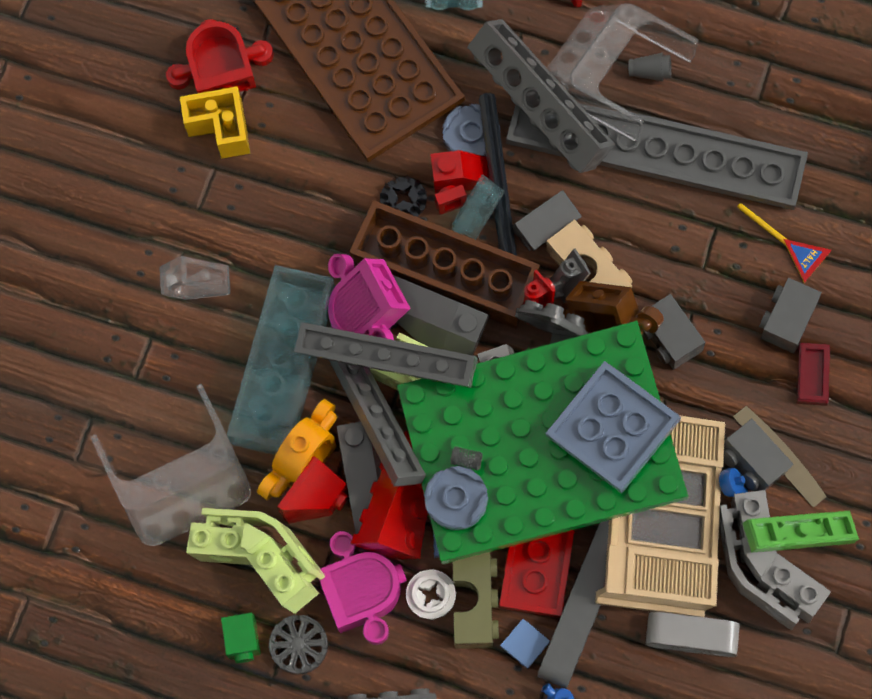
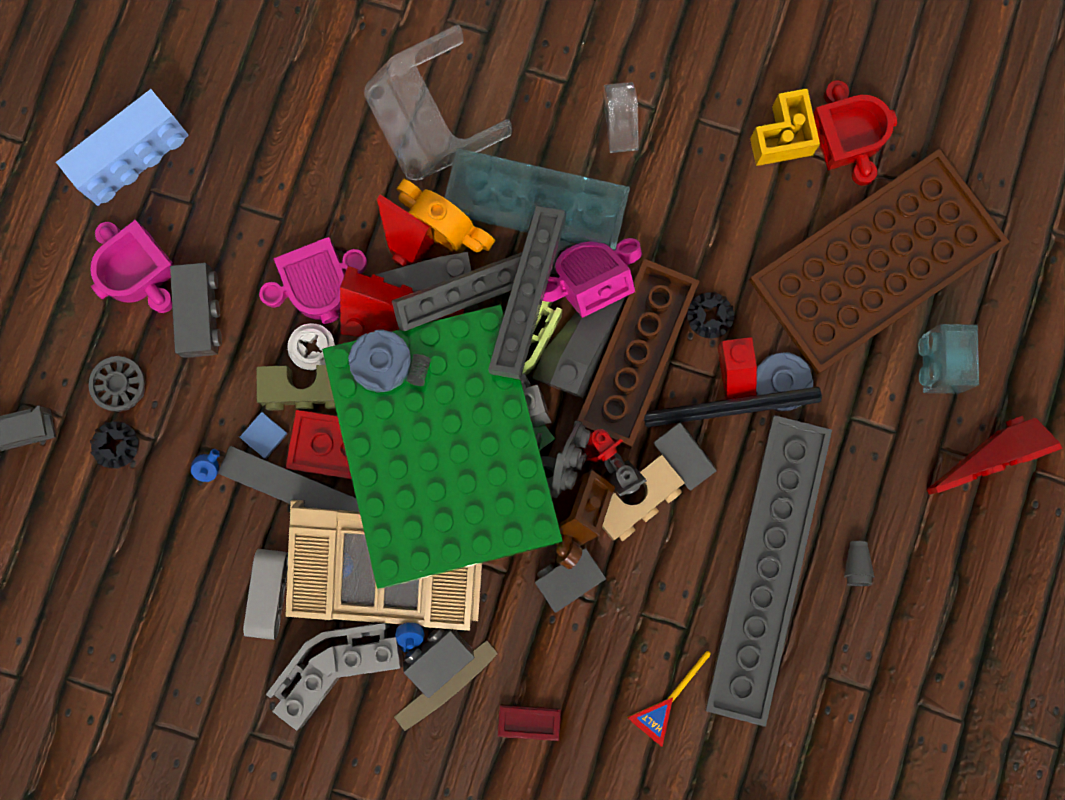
camera: 85 degrees right, 10 degrees up
yellowish green brick [186,508,326,613] -> none
green brick [221,613,261,663] -> none
dark grey wheel [269,615,328,675] -> none
red plate [435,185,467,215] -> none
clear light blue hinge [452,175,505,240] -> none
dark grey brick [467,19,616,173] -> none
sand blue plate [546,361,681,493] -> none
clear windscreen [547,4,699,141] -> none
bright green plate [742,511,859,553] -> none
dark grey brick [759,278,822,354] -> none

